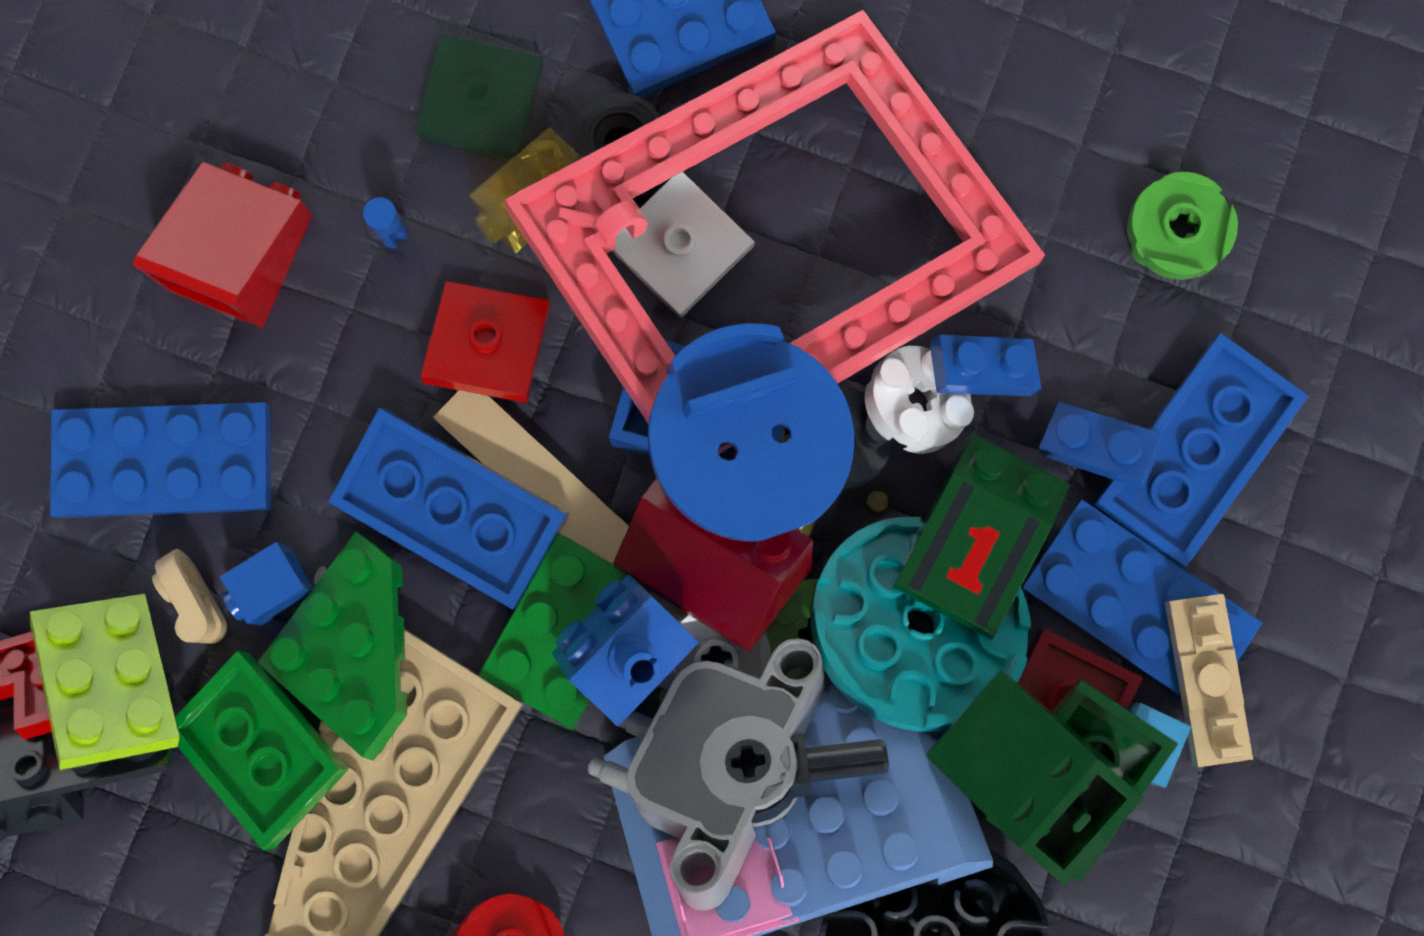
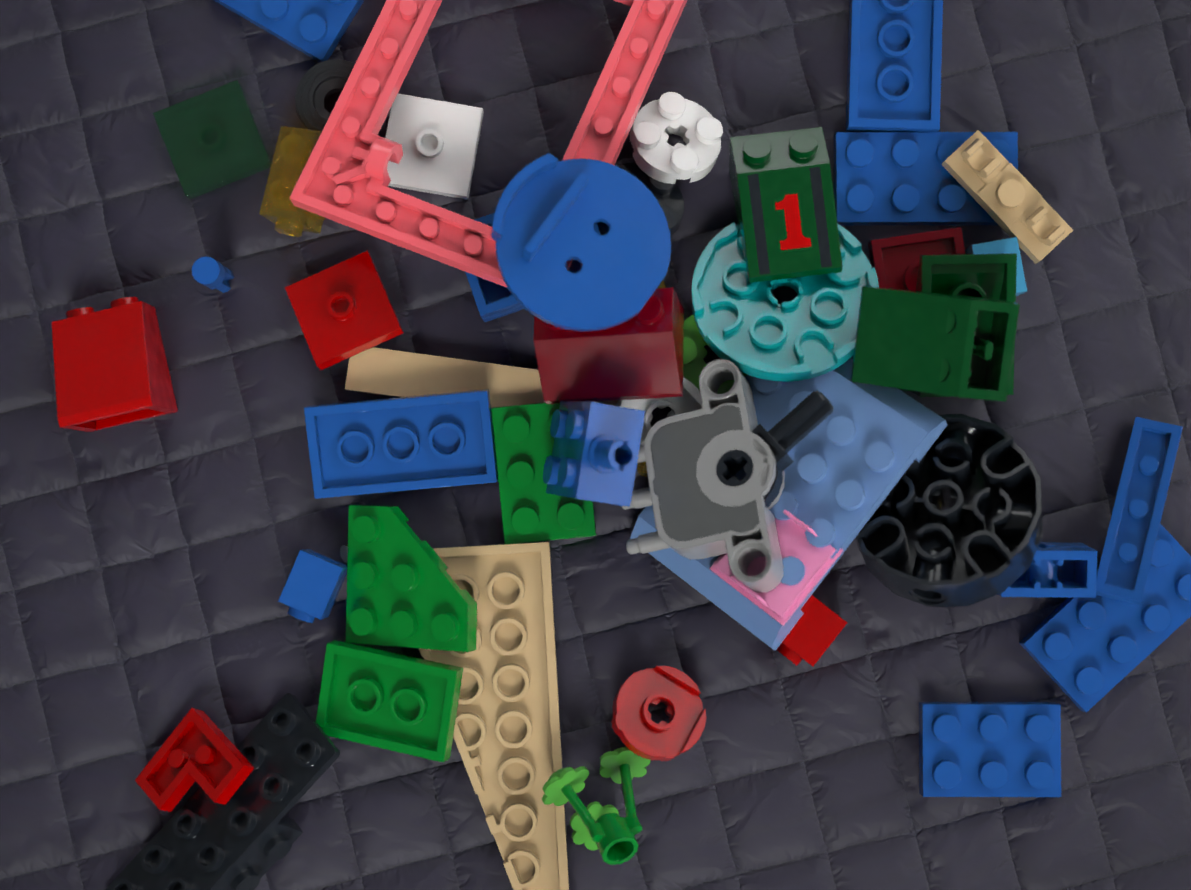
camera: 30 degrees left, 5 degrees up
lime plate [30,594,179,770] -> none
blue plate [50,402,271,518] -> none
tan plate [152,549,227,644] -> none
clear yellow piece [867,491,888,512] -> none
blue plate [930,334,1041,396] -> none
blue plate [1039,401,1163,489] -> none

